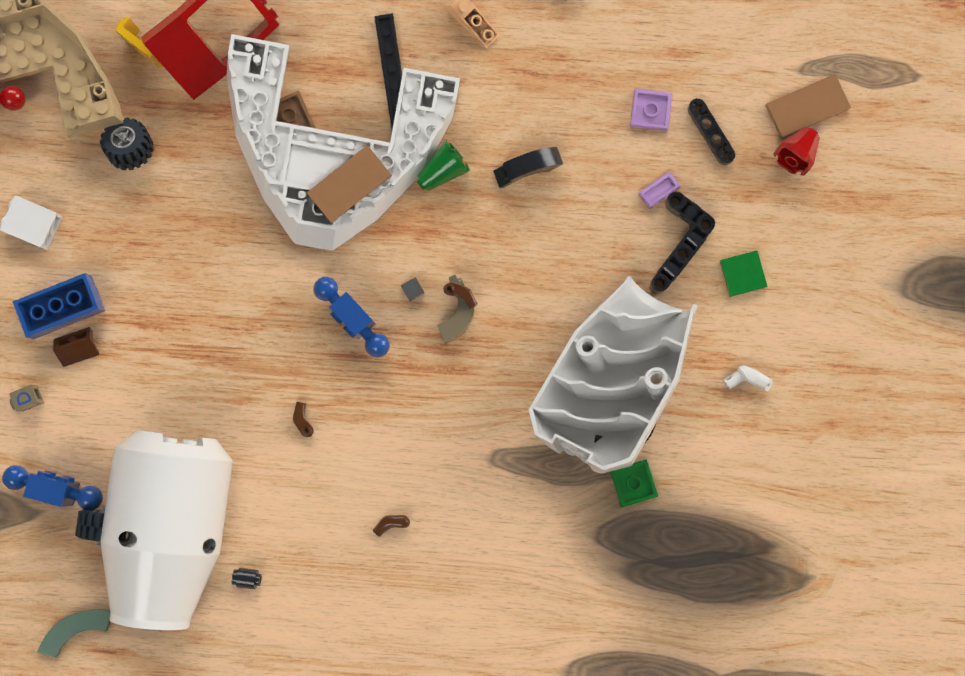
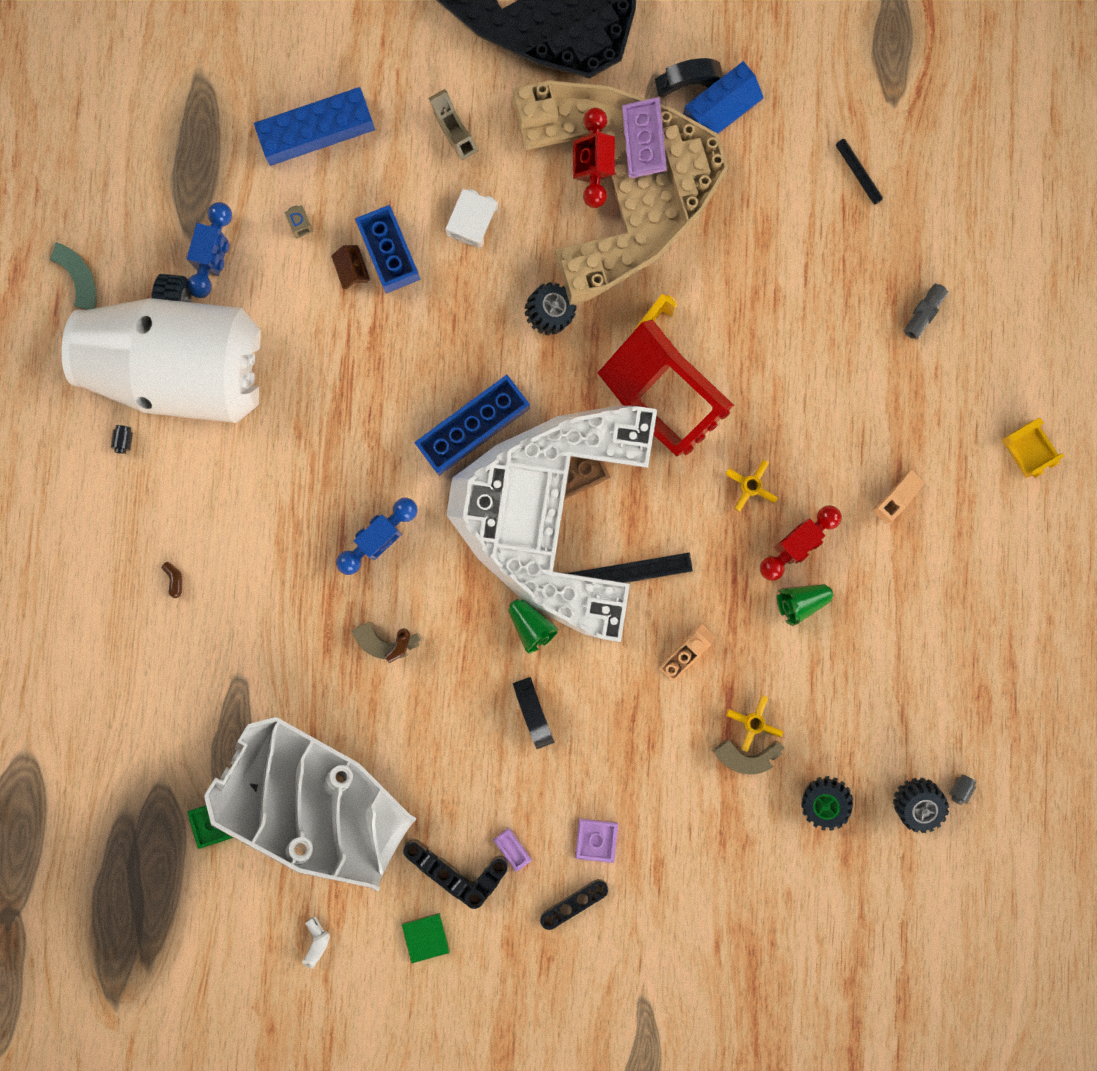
camera: 85 degrees right, 0 degrees up
reddish brown arm [293,402,314,437] -> none
medium nougat tile [307,145,392,224] -> none
dark grey piece [401,277,424,301] -> none
medium nougat tile [766,74,851,139] -> none
red cone [773,127,820,176] -> none
none -> blue brick [414,374,530,476]

